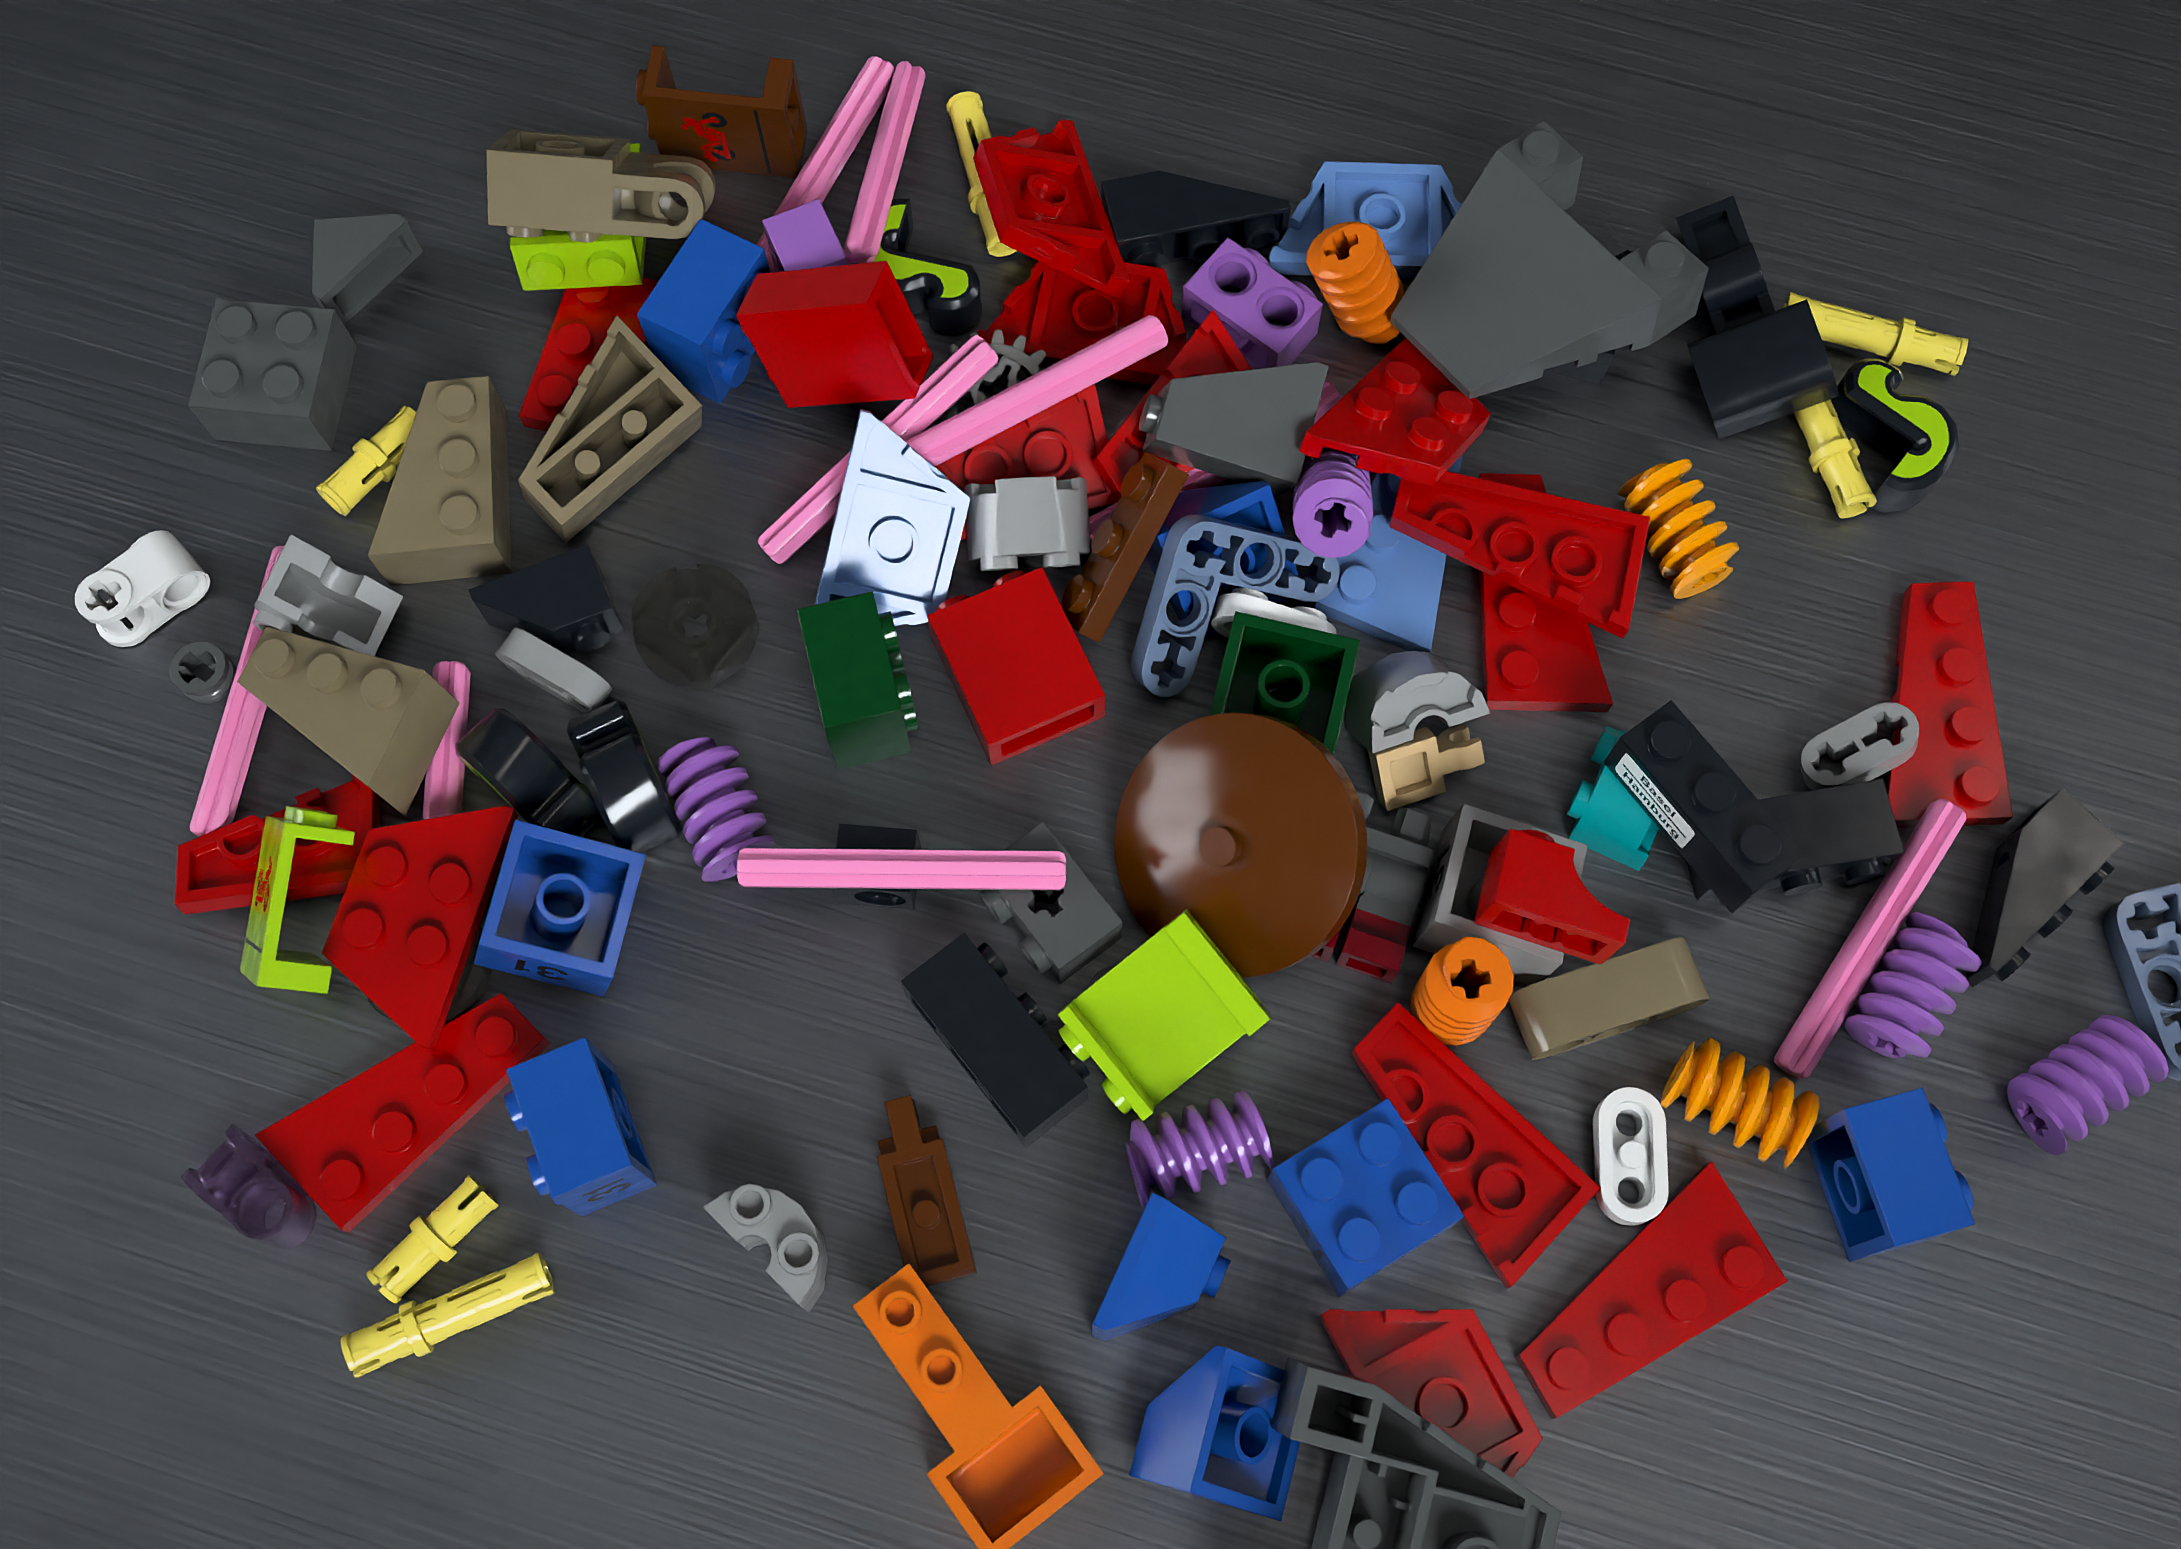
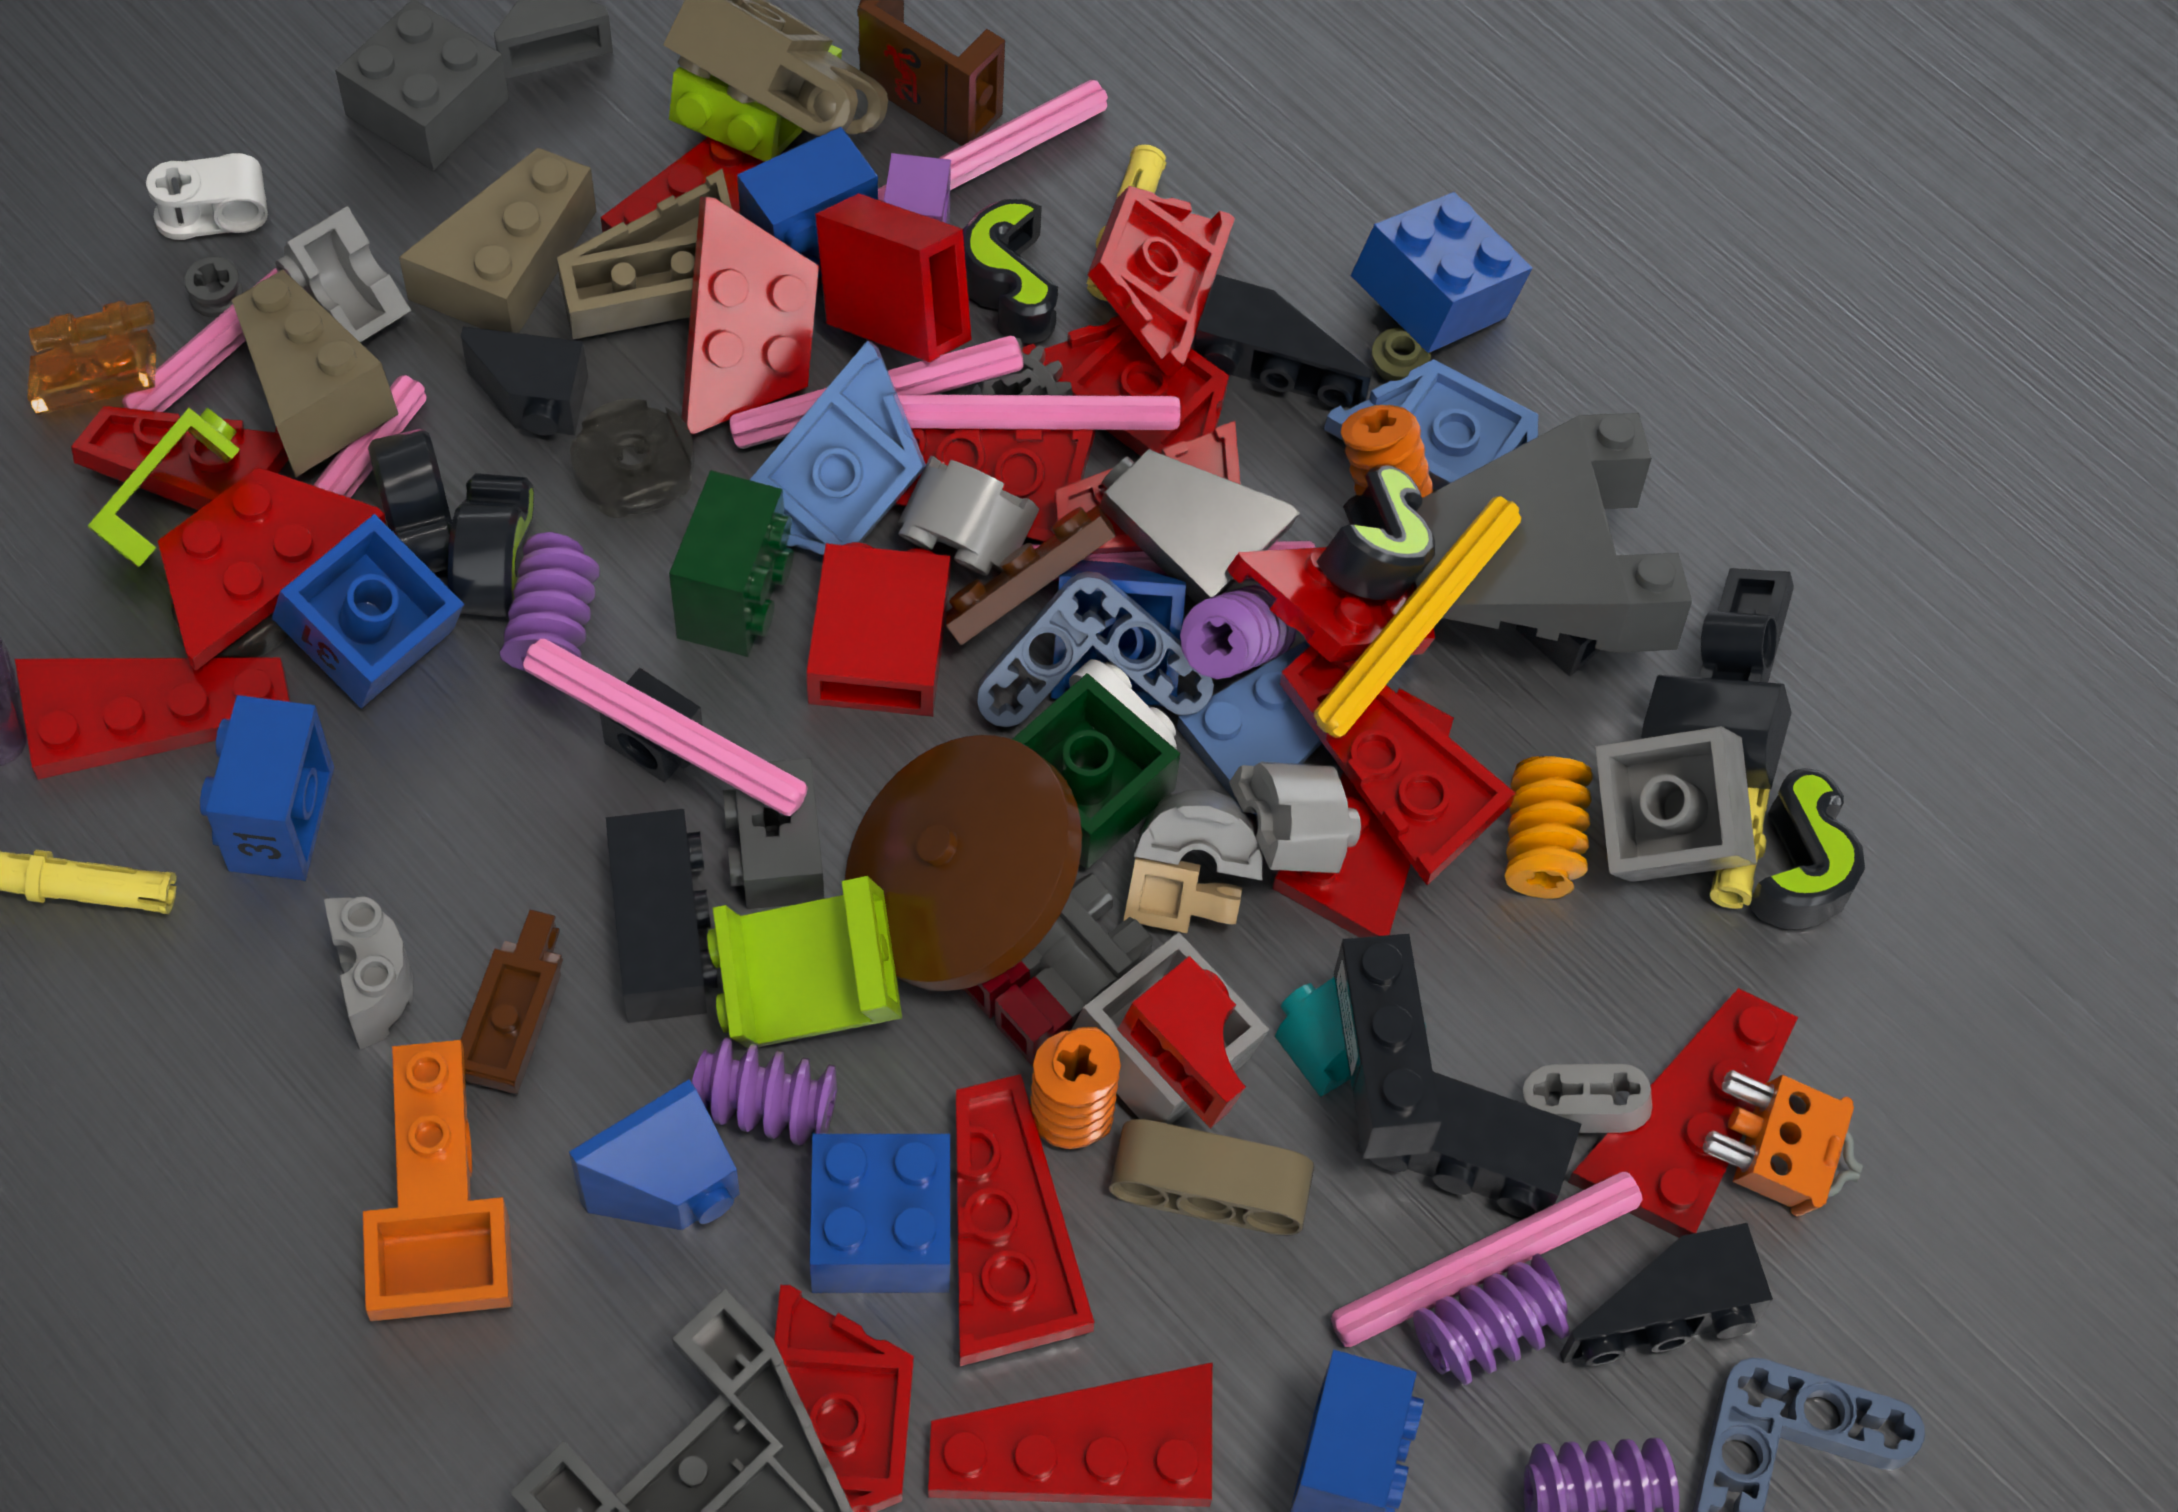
camera: 25 degrees right, 10 degrees down
light yellow pin [316,405,416,516] -> none
light yellow pin [366,1174,500,1304] -> none
light grey beam [495,628,612,713] -> none
bright pink axle [843,61,926,264] -> none
blue slope [1129,1346,1300,1521] -> none
medium lavender brick [1181,238,1323,369] -> none
white plate [1593,1087,1669,1226] -> none
light orange piece [1660,1037,1820,1169] -> none
light yellow pin [1783,292,1968,376] -> none
none -> clear orange plate [27,300,156,415]
none -> wing [680,197,819,434]
none -> light grey cylinder [1229,761,1361,873]
none -> yellow axle [1314,496,1521,738]
none -> black animal [1316,465,1435,600]
none -> blue brick [1350,192,1533,353]
none -> olive plate [1371,328,1431,382]
none -> light grey brick [1595,726,1757,882]
none -> orange piece [1703,1070,1863,1217]

